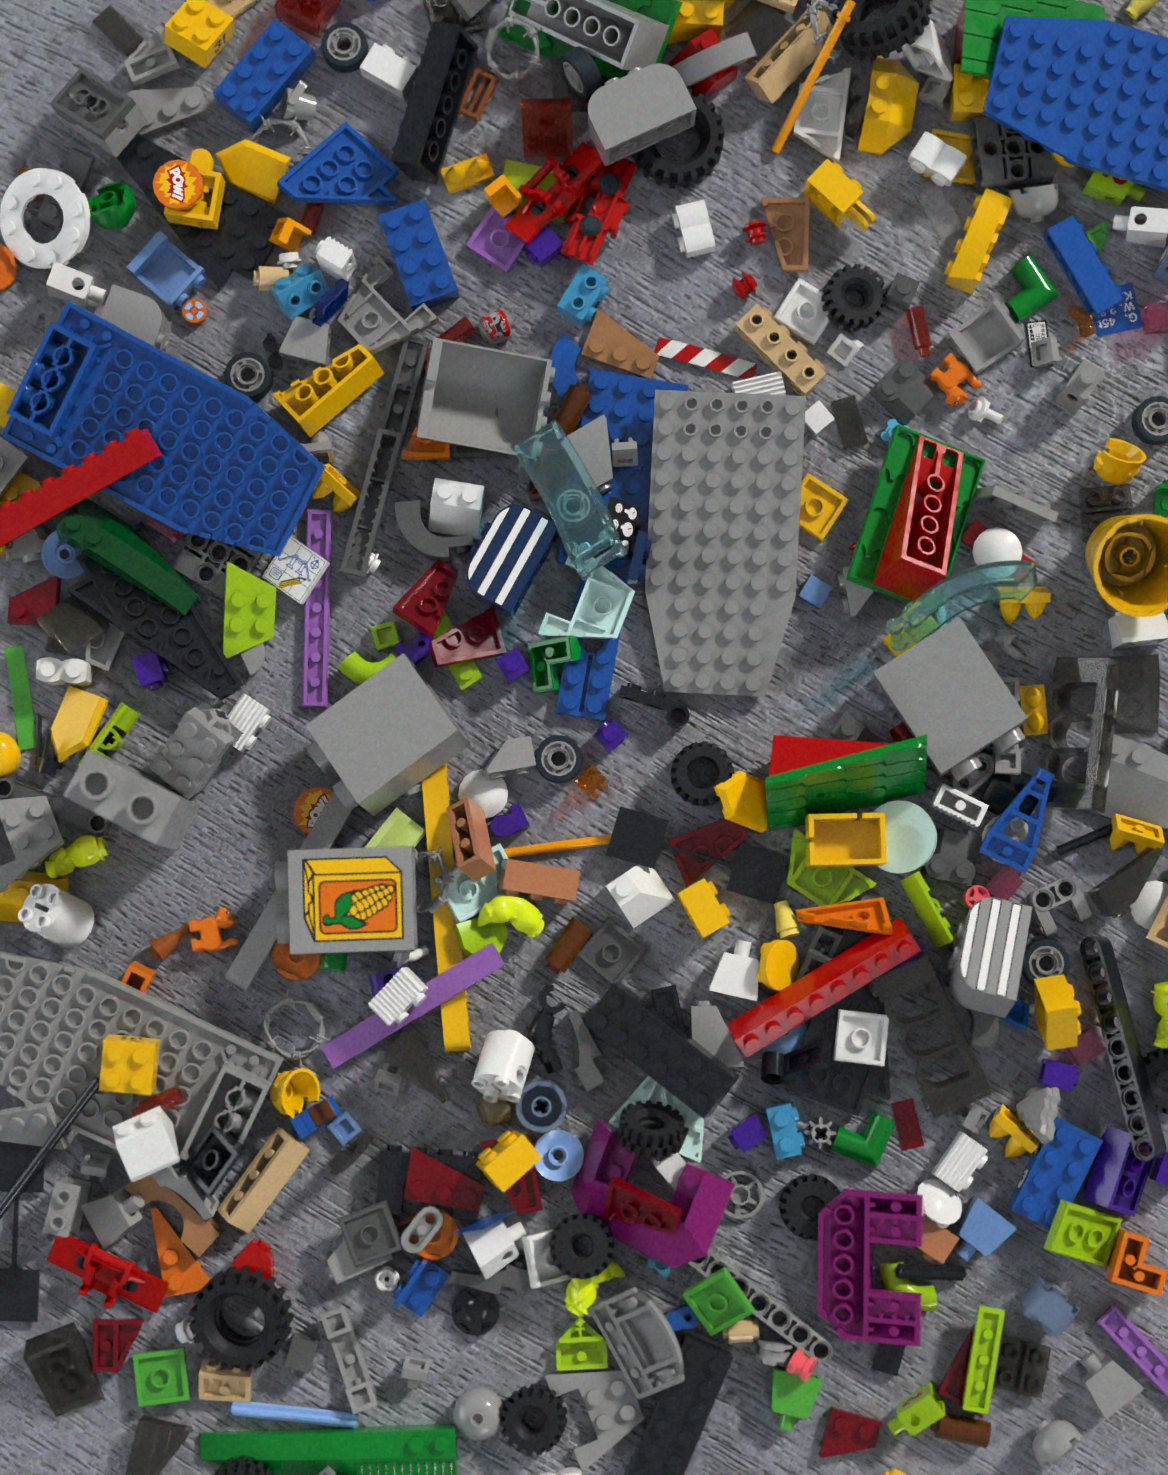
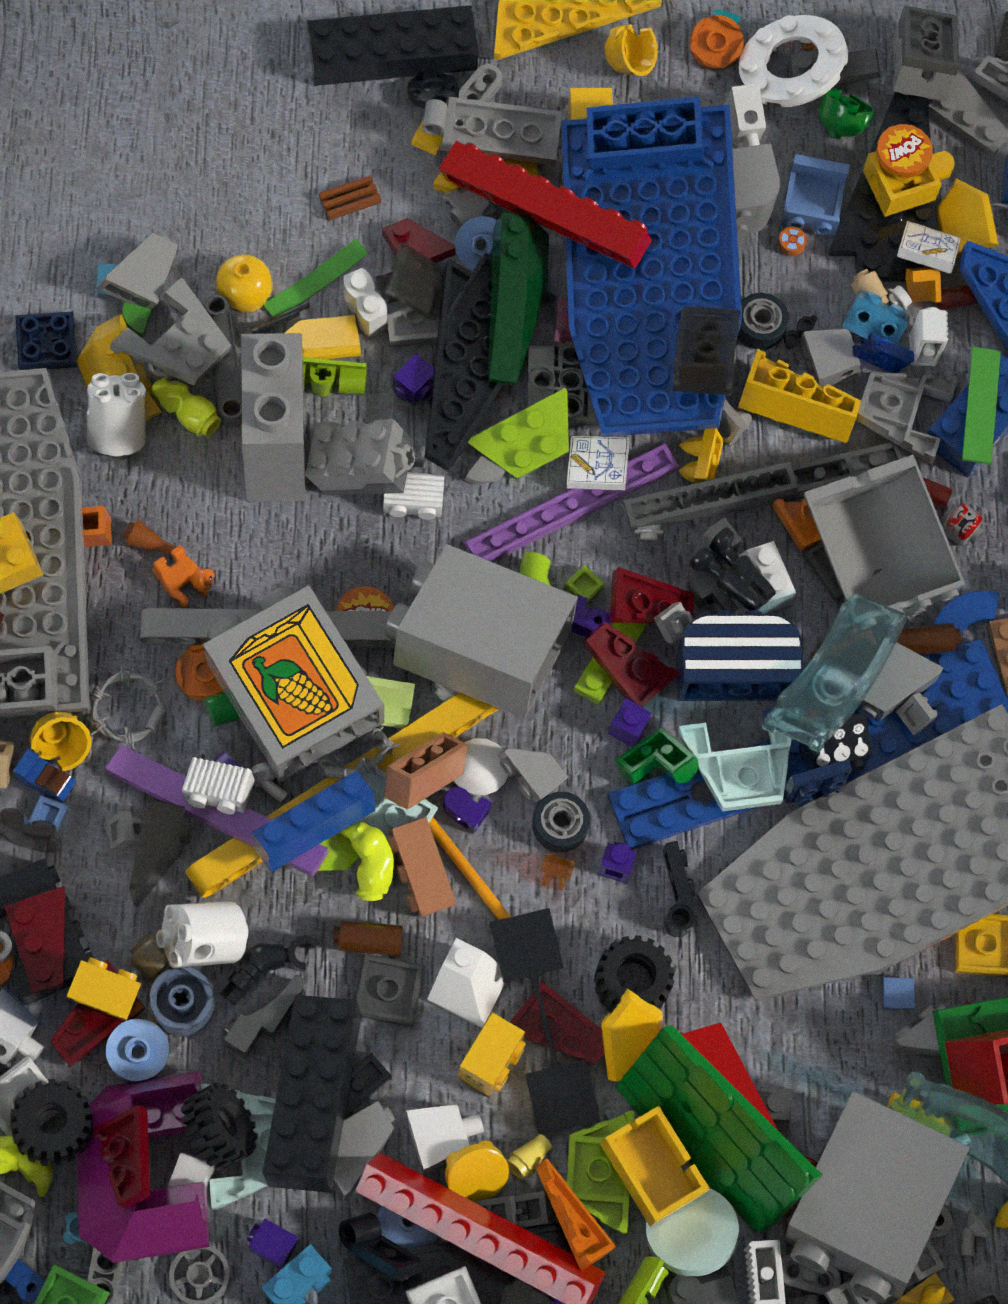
camera: 50 degrees right, 15 degrees down
none -> blue brick [252,770,376,872]
none -> light grey tile [654,602,693,643]
none -> clear smoke slope [673,306,740,395]
none -> black piece [689,527,776,611]
none -> white tile [897,221,961,273]
none -> bright green piece [962,347,1001,465]

